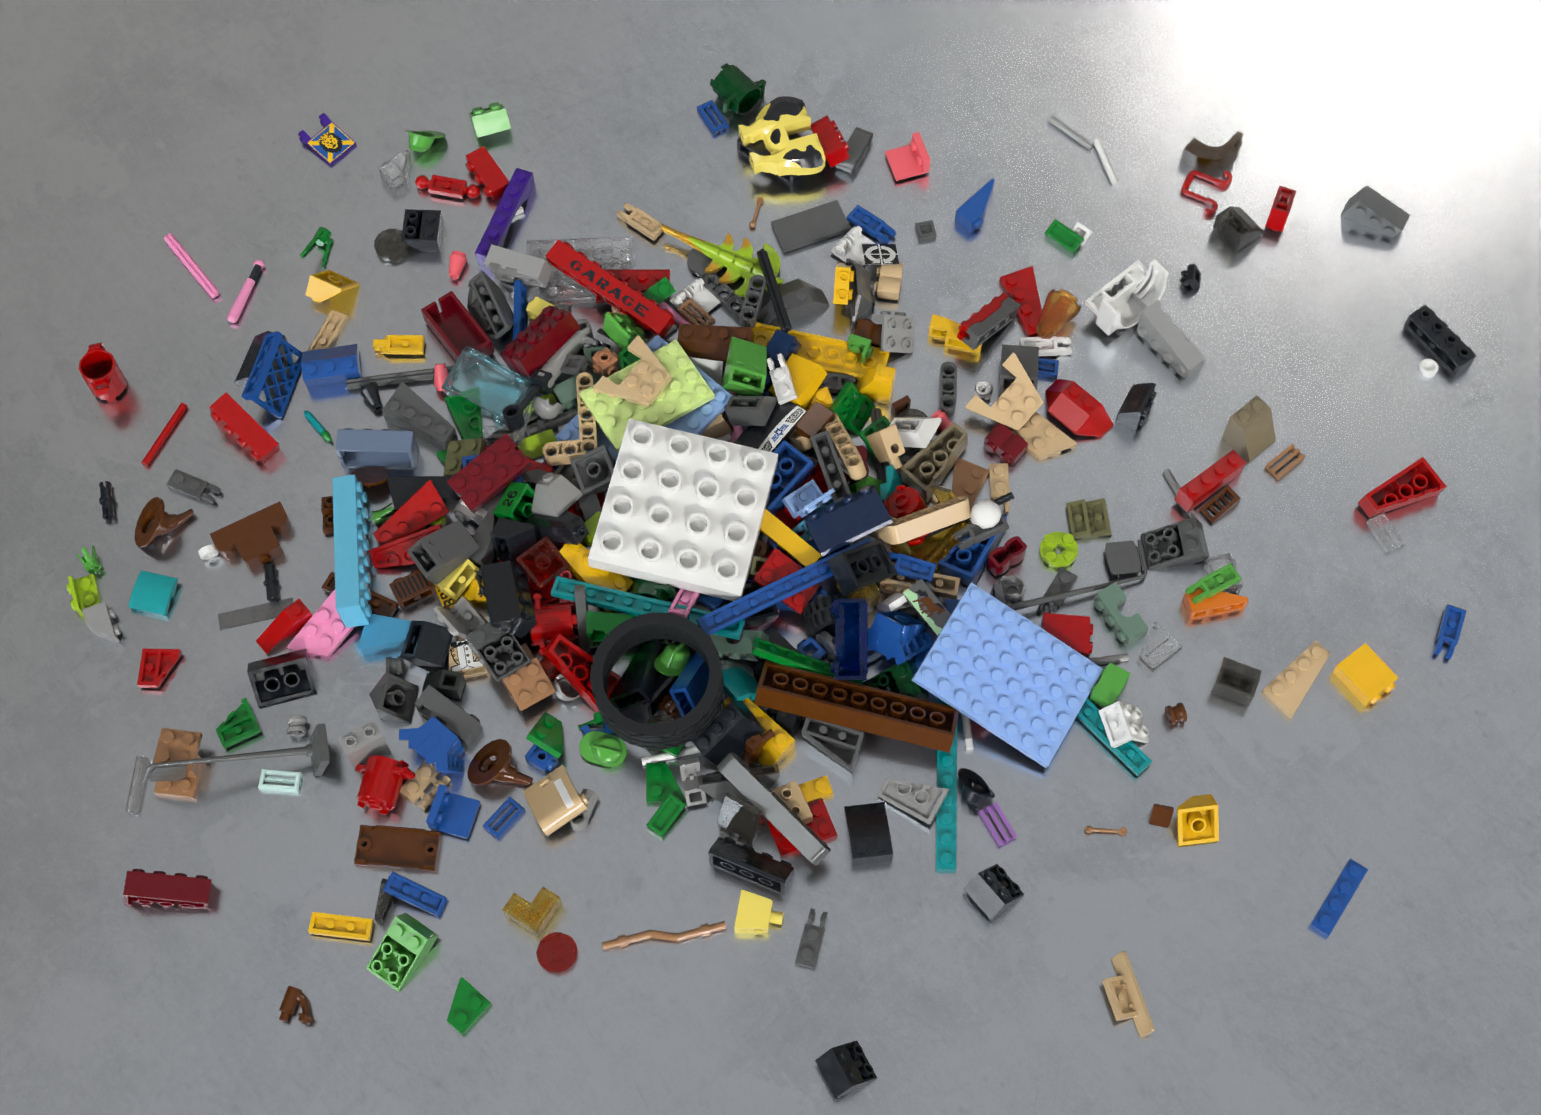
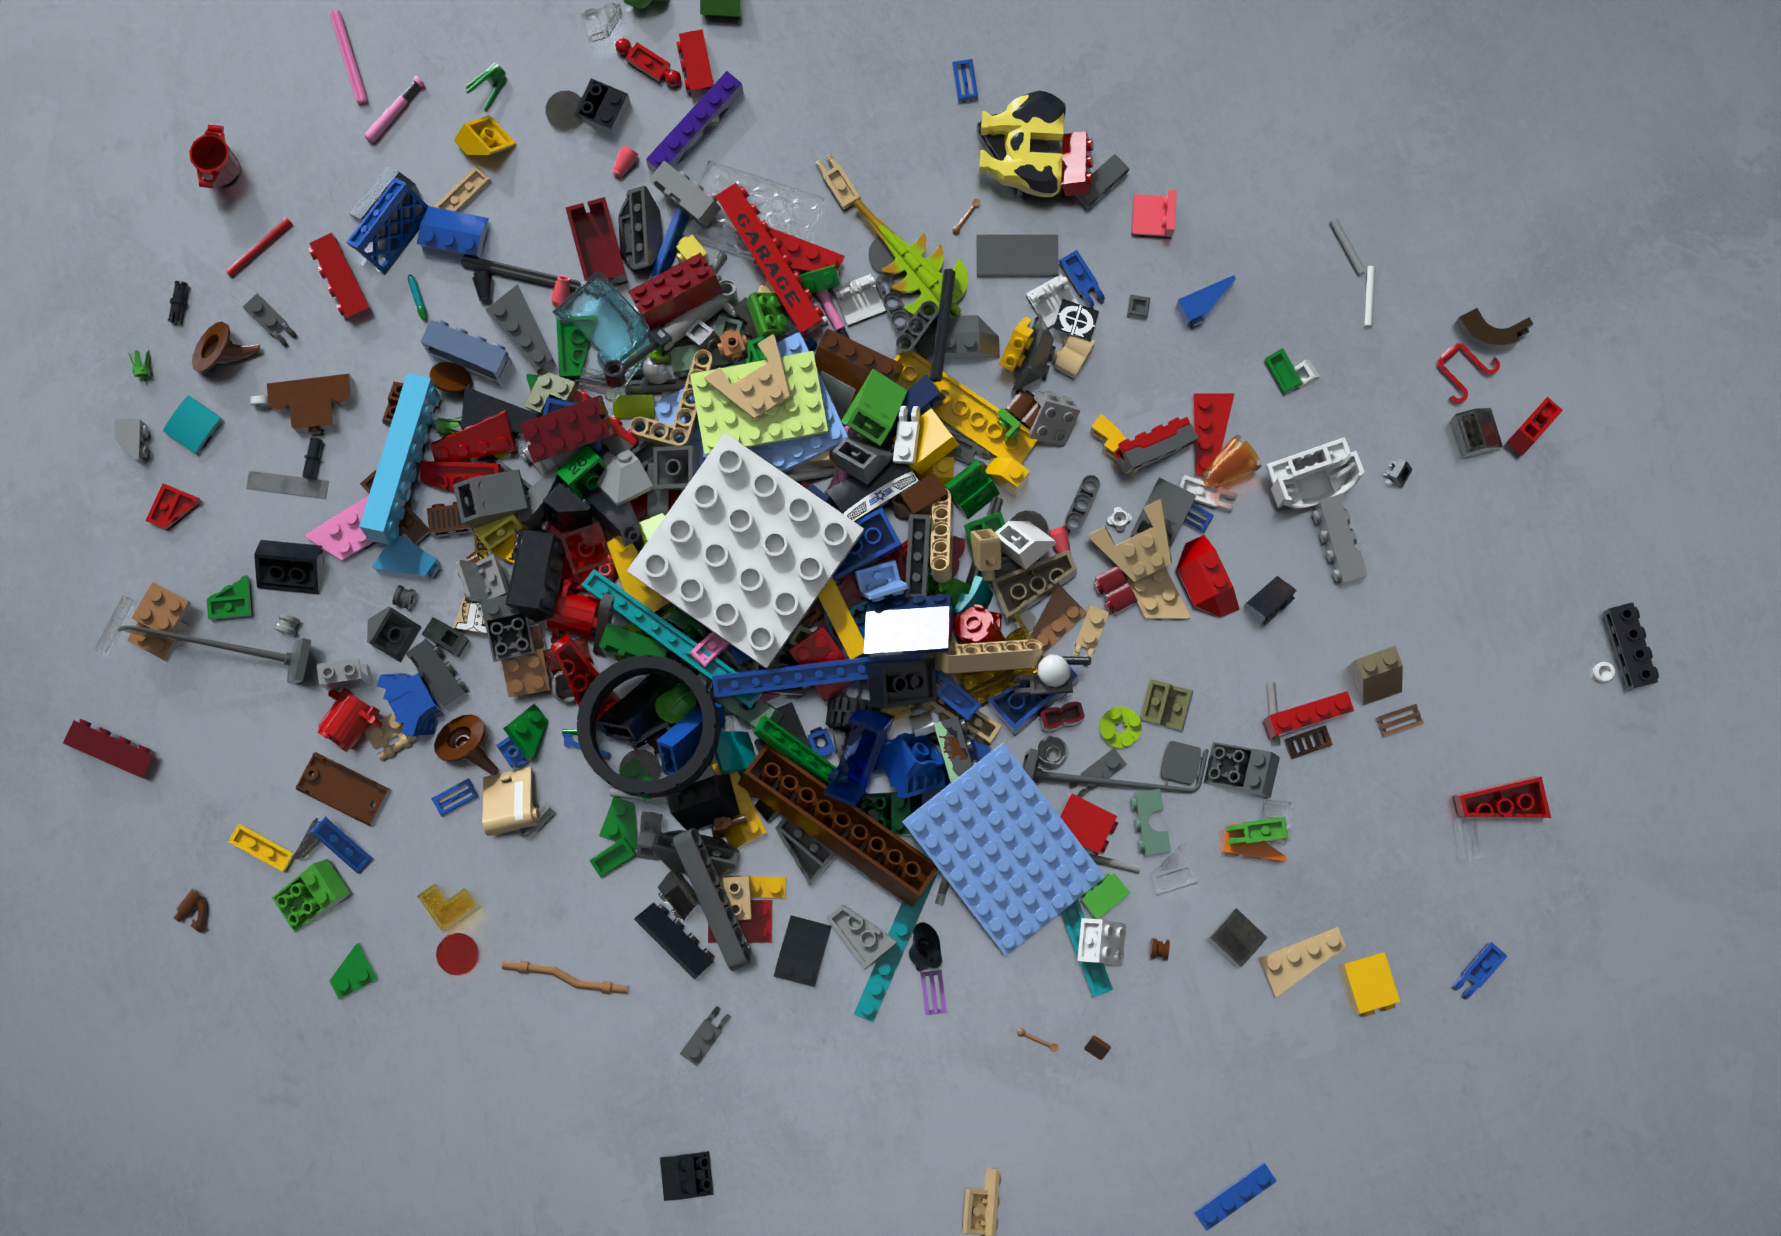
camera: 20 degrees right, 15 degrees up
lime bracket [66,574,102,617] -> none
red slope [256,599,312,656] -> none
light aqua tile [258,769,303,793] -> none
yellow hinge [373,335,425,355] -> none
black slope [400,621,453,667] -> none
blue bracket [426,784,480,839] -> none
bright green piece [579,731,627,767] -> none
medium nougat tile [677,298,715,325] -> none
dark green container [710,63,766,115] -> none
light yellow torso [734,890,784,933] -> none
reddish brown tile [891,395,911,417] -> none
black slope [964,864,1024,920] -> none
yellow slope [1177,794,1219,846] -> none
dark grey wedge [1341,185,1410,238] -> none

